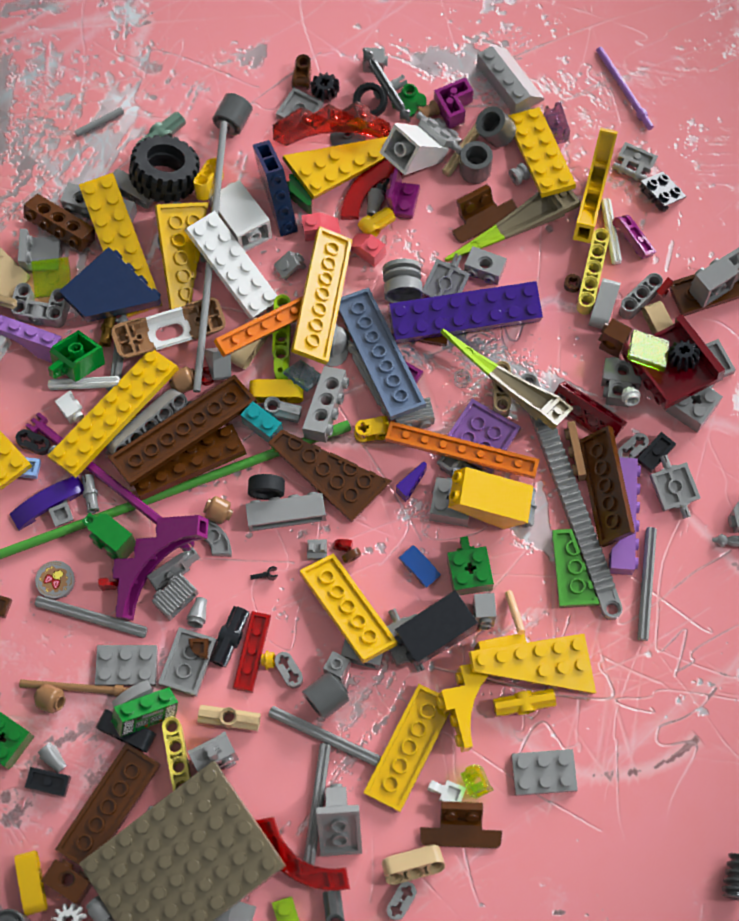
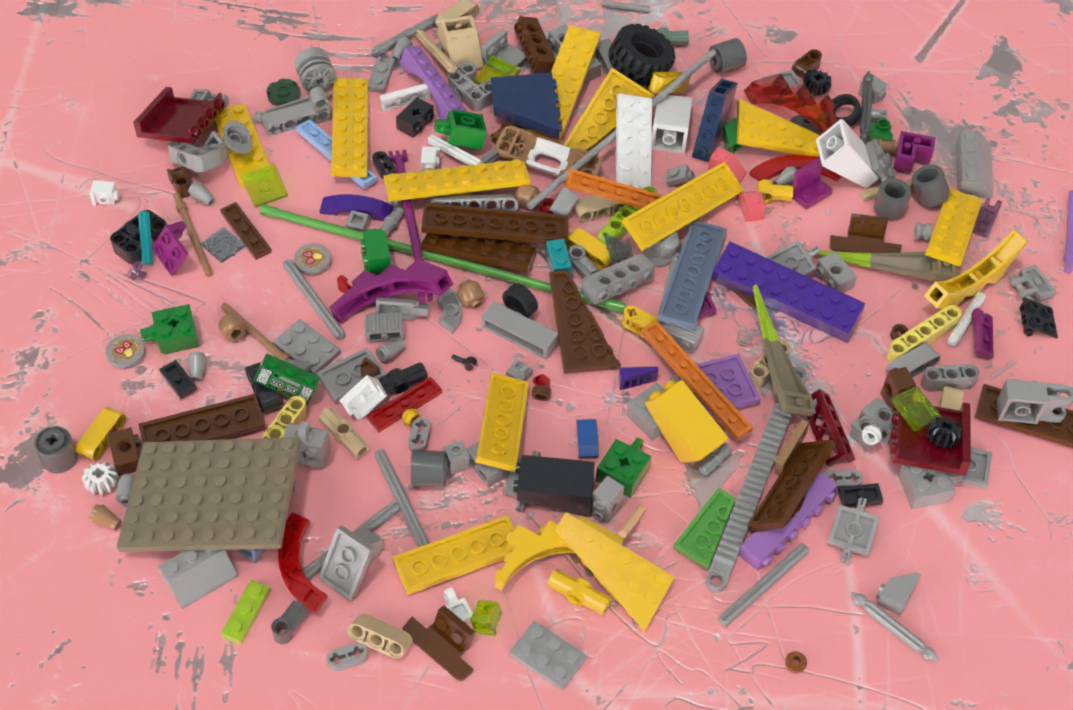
camera: 35 degrees right, 15 degrees down
light grey wheel [383,258,423,303] -> none
red tile [656,277,673,298] -> none
none -> white hinge [339,375,388,420]
none -> black brick [396,97,434,138]
none -> dark orange plate [785,651,807,673]

